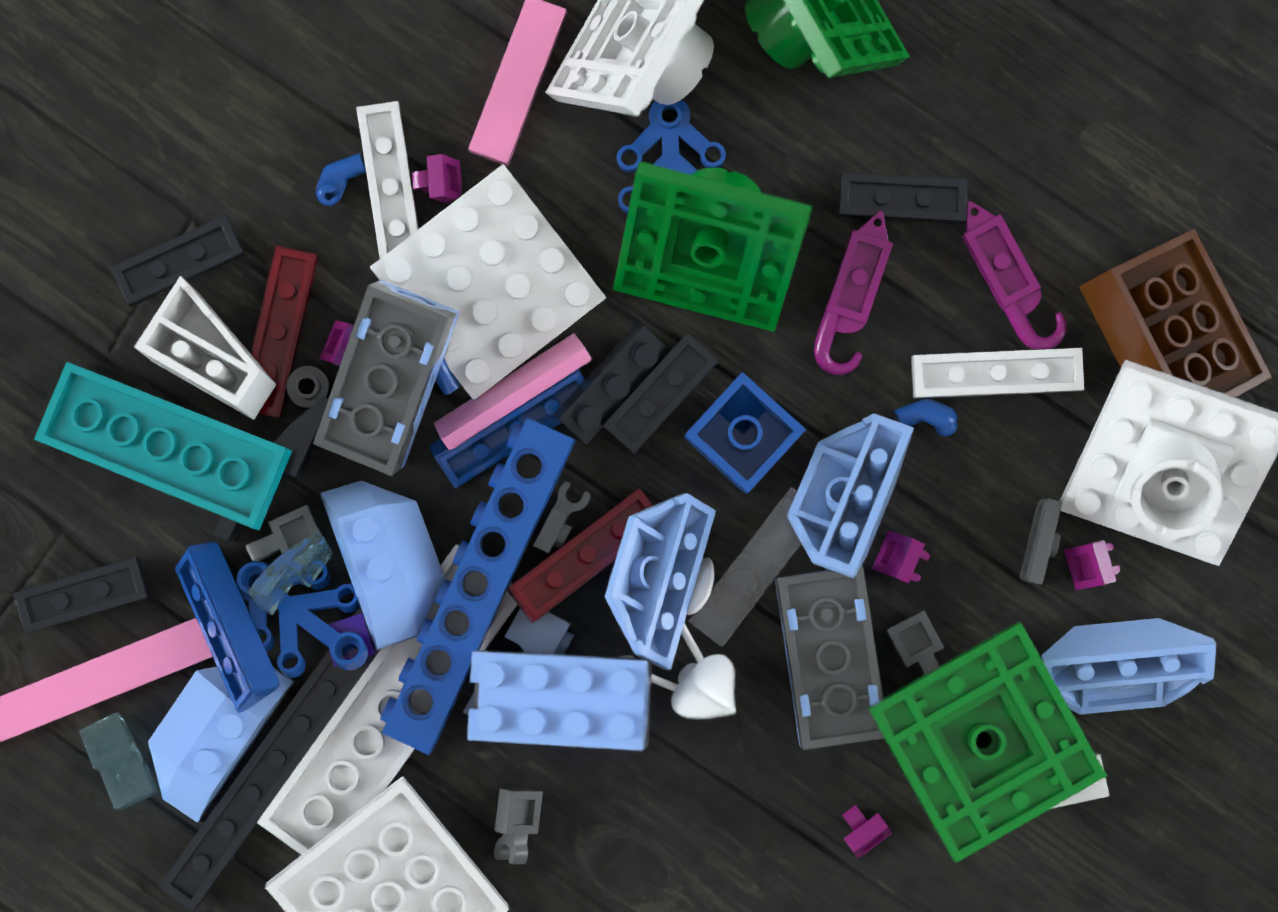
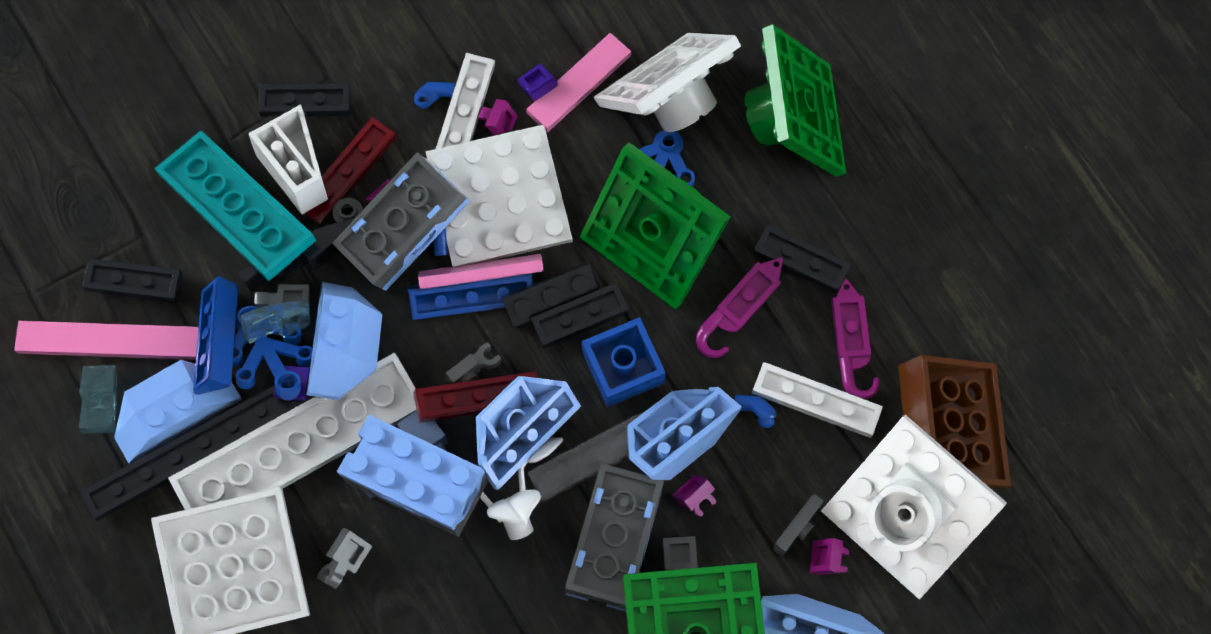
camera: 20 degrees right, 15 degrees down
blue brick [380,418,575,755] -> none
none -> dark purple tile [517,63,558,102]

